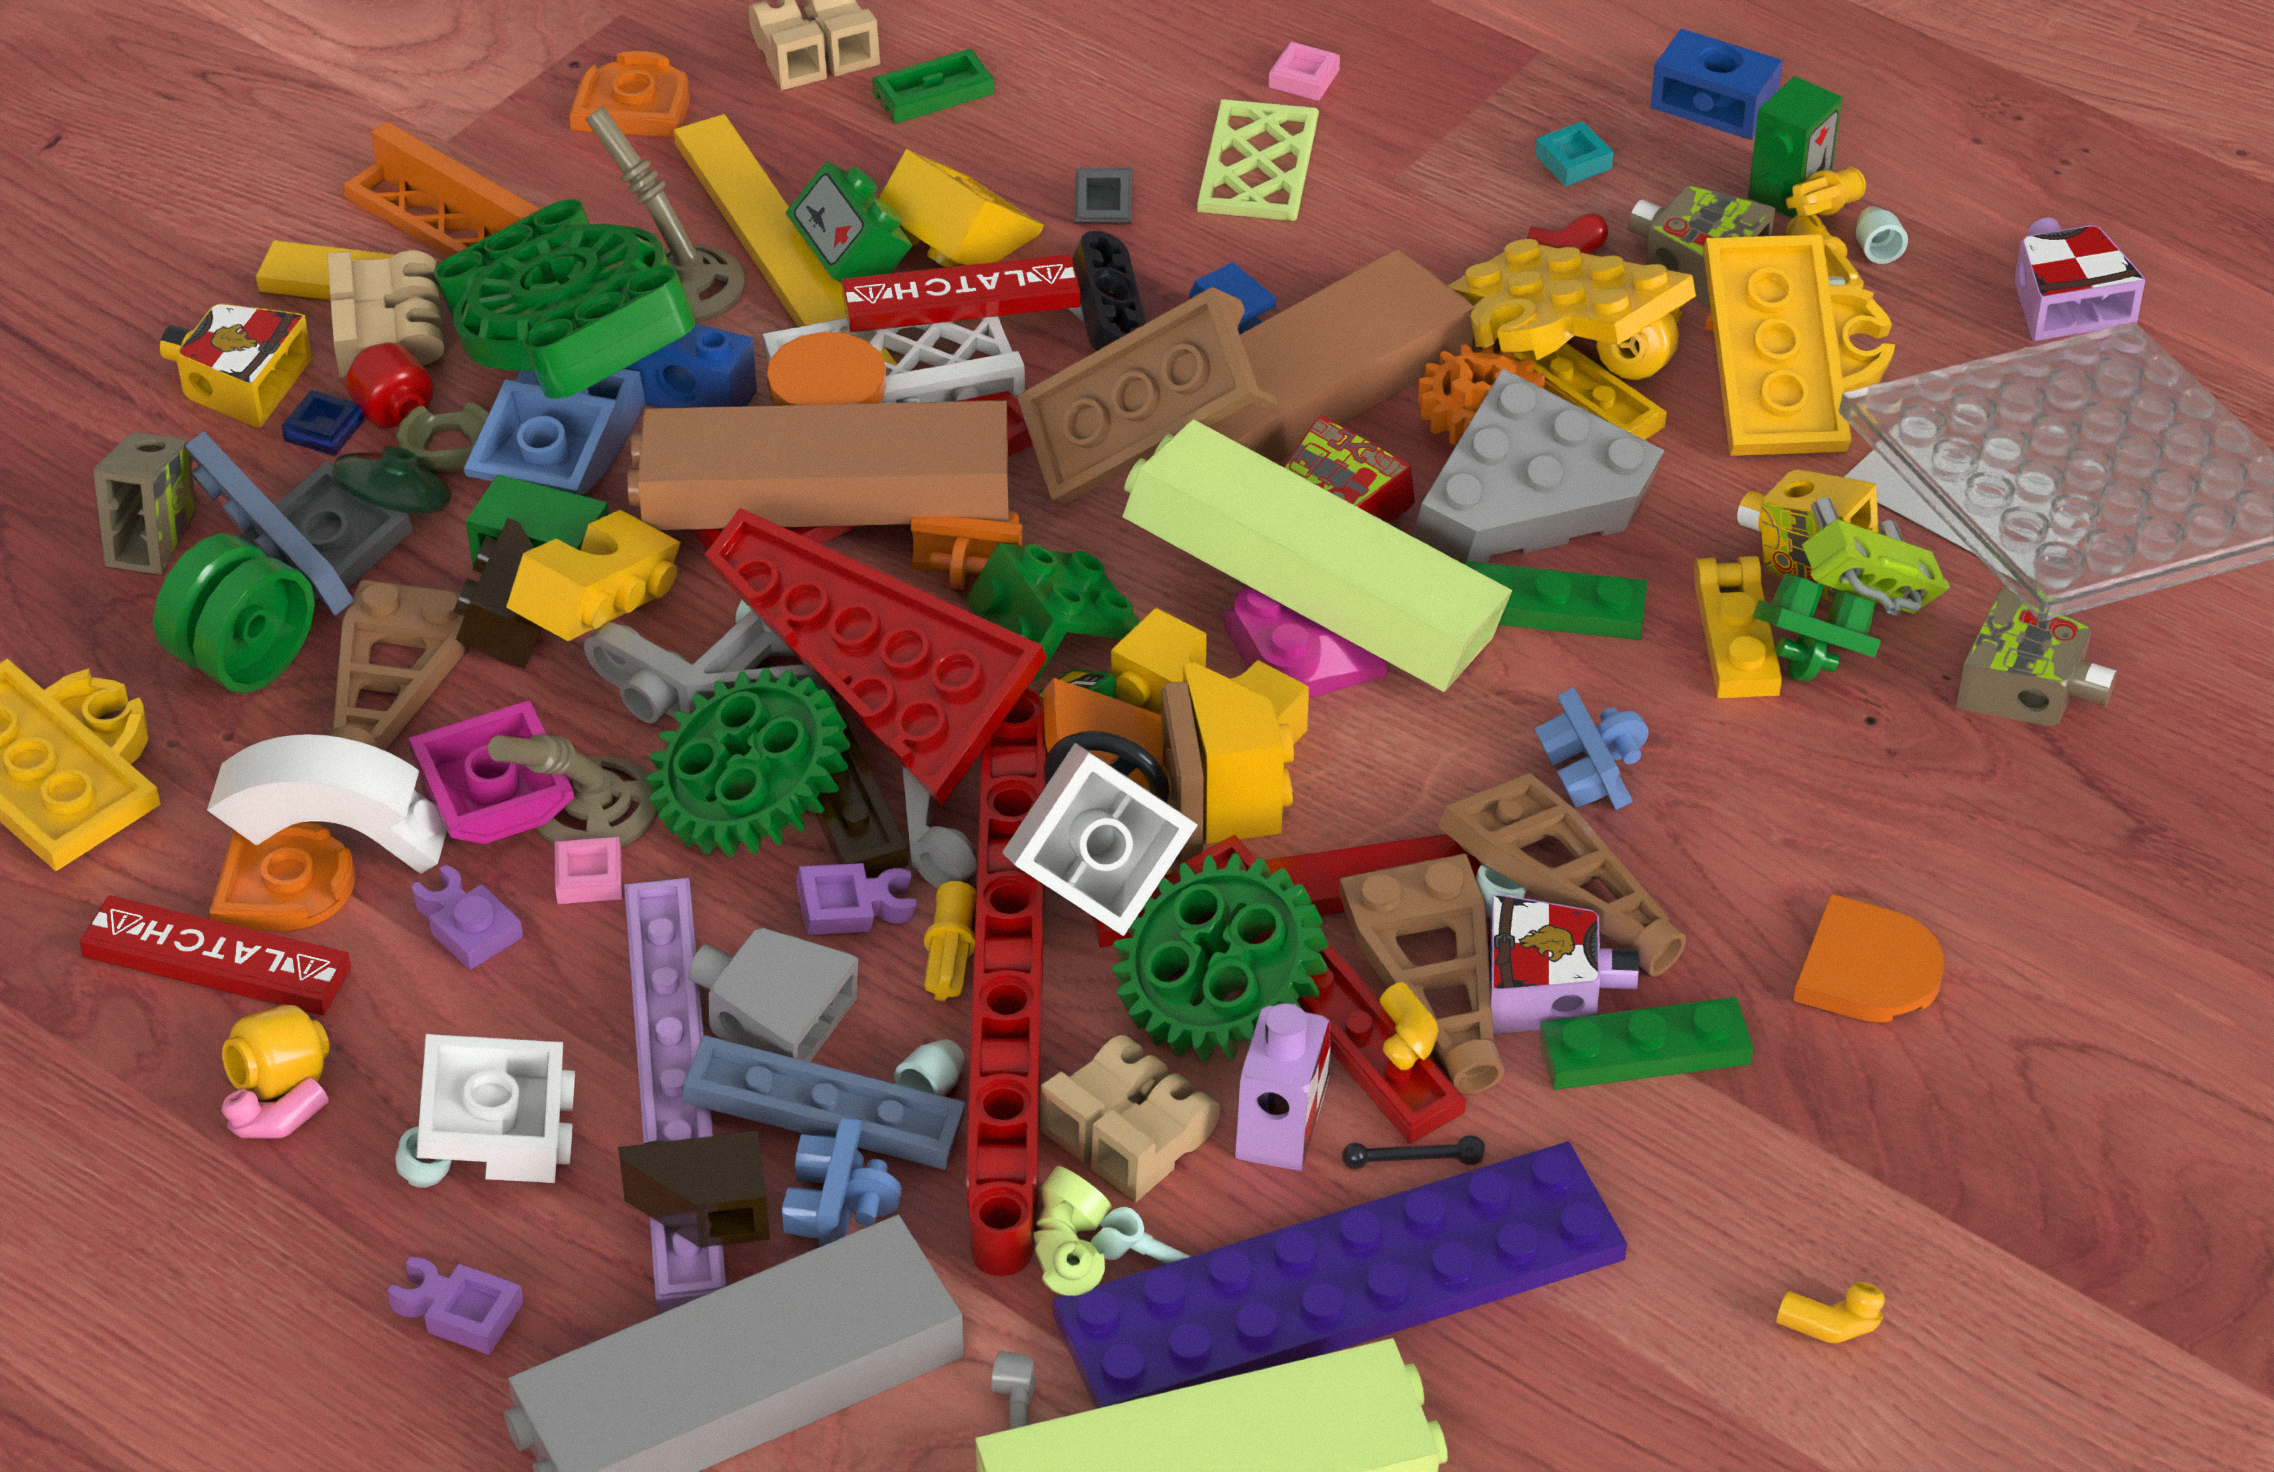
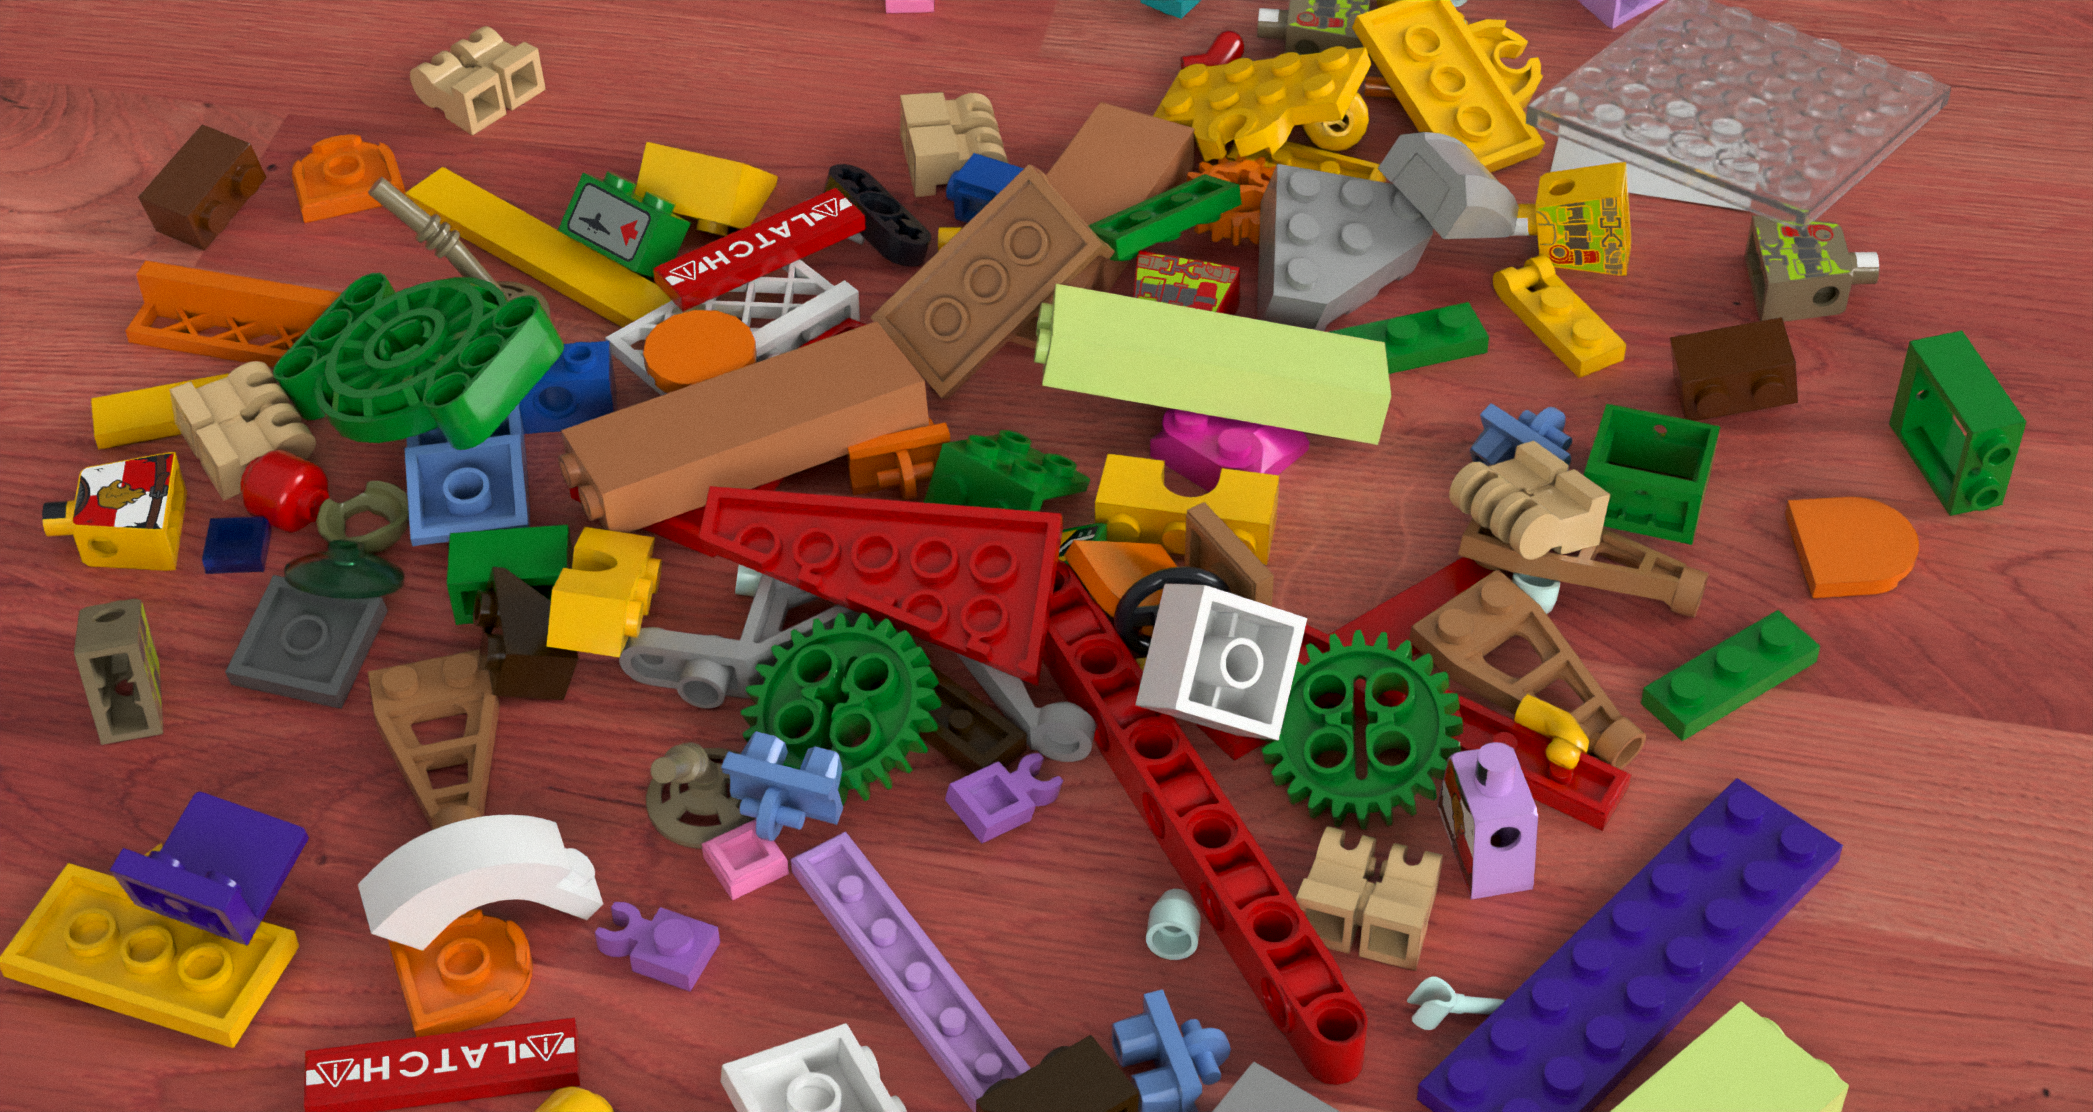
camera: 25 degrees left, 0 degrees up
green wheel [153,533,315,694] -> none
sand blue plate [184,431,354,616] -> none
dark pink slope [408,700,574,844] -> none
sand blue plate [682,1035,966,1170] -> none
light grey torso [688,928,858,1062] -> none
green tile [872,49,994,124] -> none
yellow axle [924,881,977,1002] -> none
yellowish green arm [1033,1166,1112,1296] -> none
dark grey slope [1075,168,1132,224] -> none
yellow slope [1183,662,1294,844] -> none
yellowish green window [1197,99,1319,221] -> none
black hinge [1342,1135,1485,1169] -> none
torso [1489,895,1639,1034] -> none
green hips [1753,573,1881,683] -> none
yellow arm [1776,1282,1885,1344] -> none
lime piece [1802,497,1950,615] -> none
none -> dark purple bracket [110,792,309,946]
none -> reddish brown brick [138,124,267,251]
none -> medium blue hips [721,731,843,841]
none -> tan legs [900,92,1009,198]
none -> green plate [1088,174,1242,261]
none -> light grey slope [1378,132,1519,239]
none -> tan legs [1449,441,1610,560]
none -> green window [1584,404,1720,545]
none -> reddish brown brick [1670,317,1798,421]
none -> green window [1889,331,2027,516]

